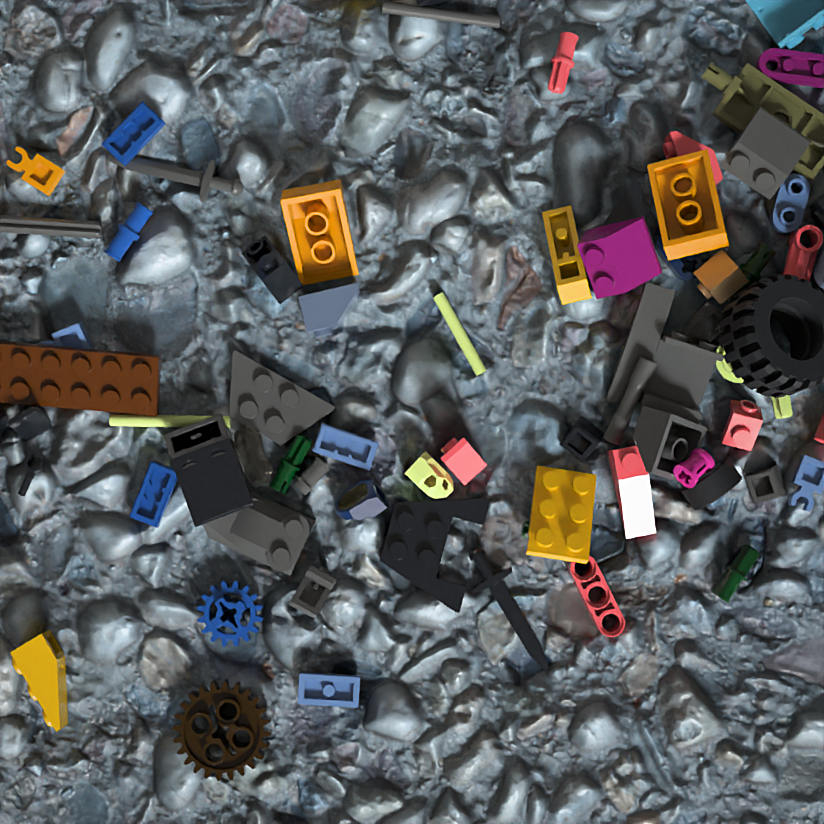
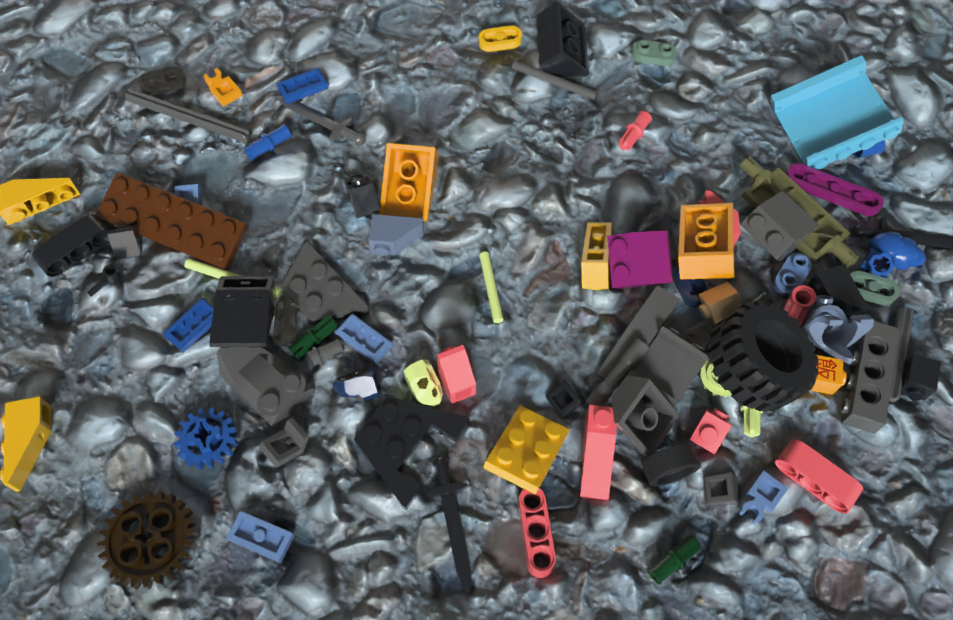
camera: 15 degrees right, 25 degrees down
dark pink bush [673,448,715,488] -> none

